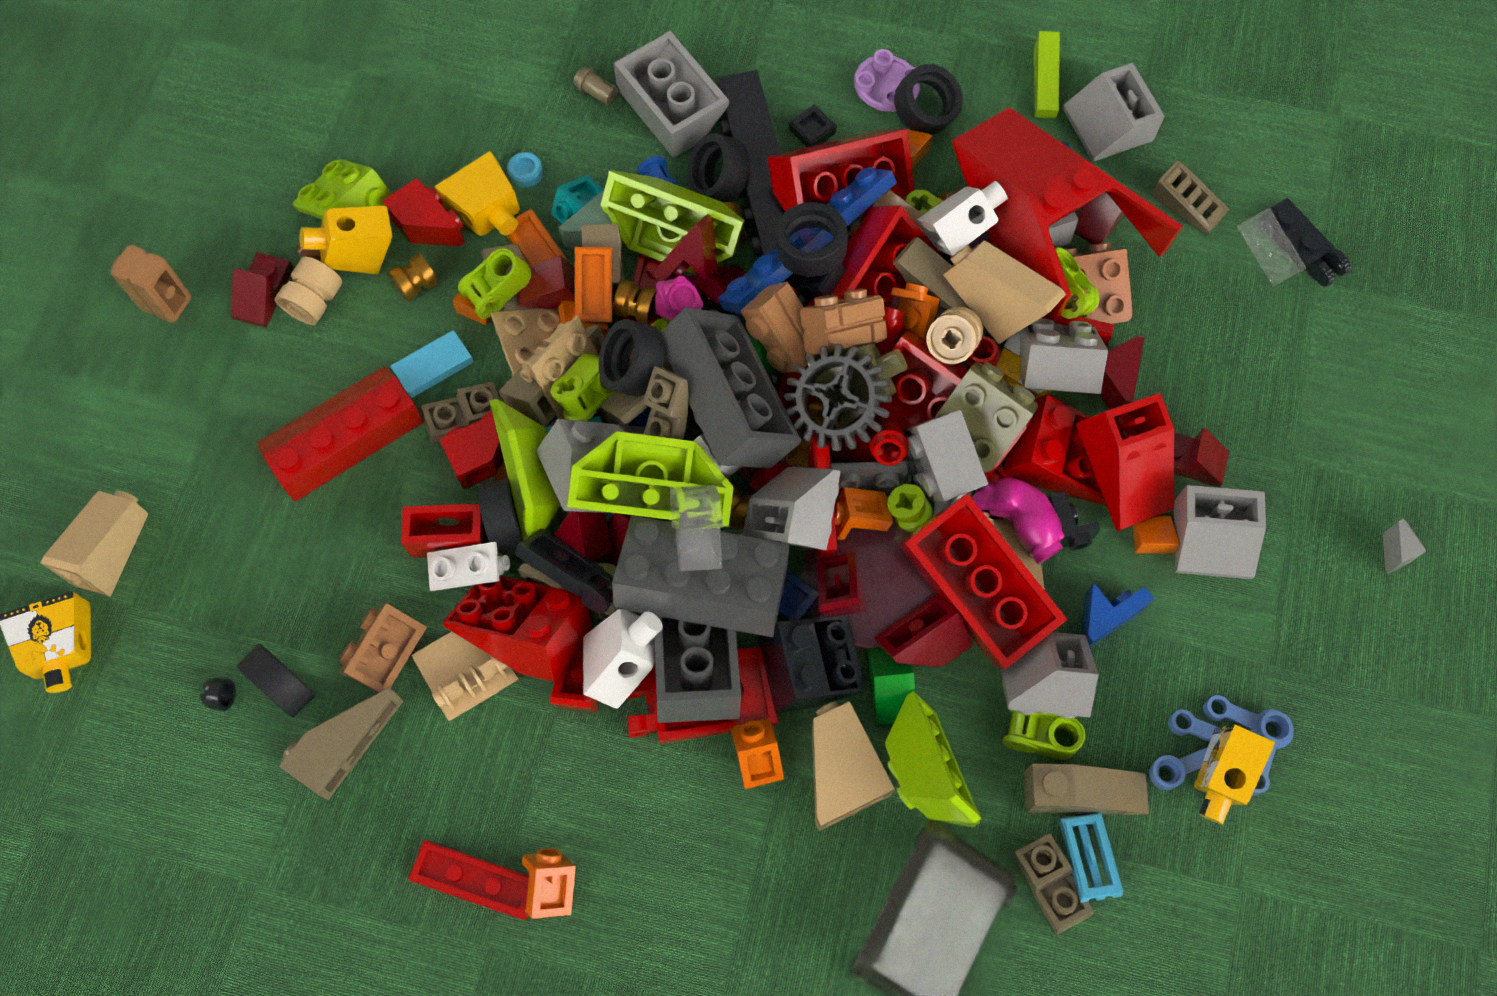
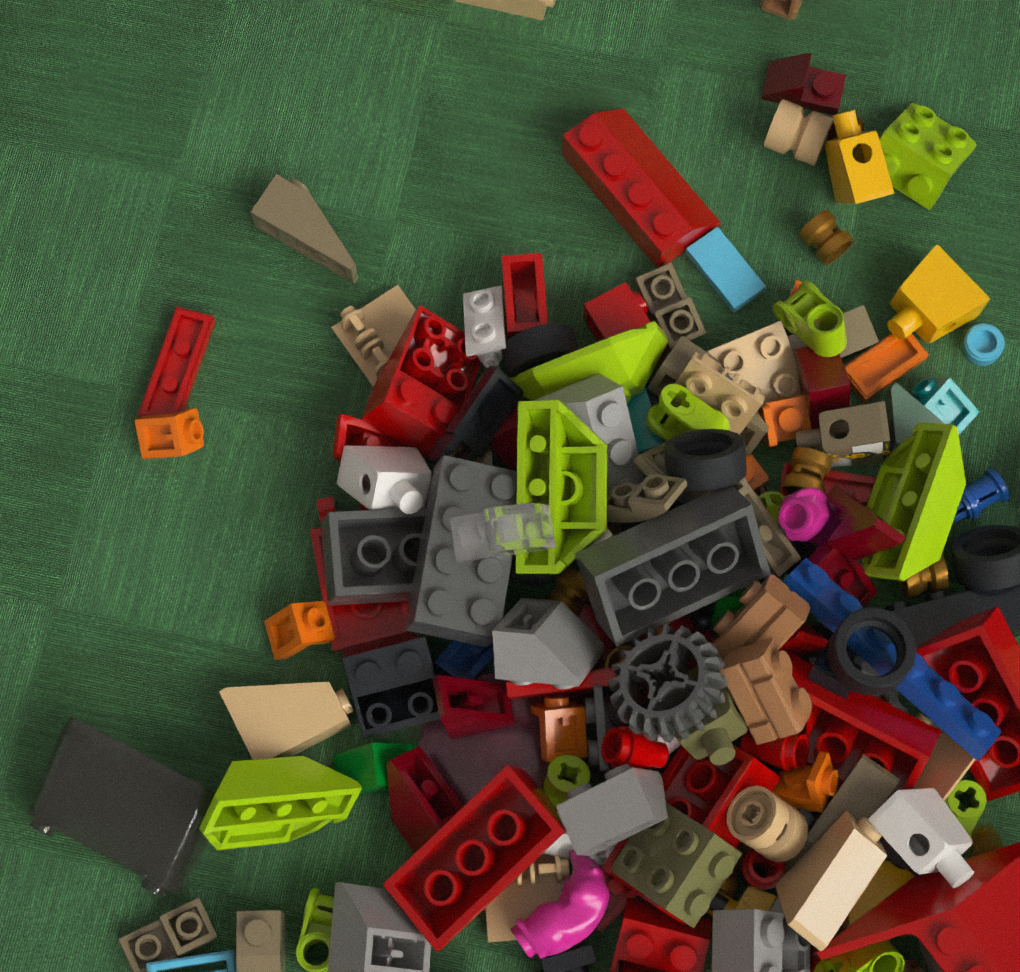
camera: 90 degrees right, 5 degrees up
black hinge [199,678,236,711] -> none
black tyre [236,643,315,717] -> none
medium nougat bracket [338,603,427,693] -> none
red slope [382,178,465,247] -> none
orange tile [575,247,613,322] -> none

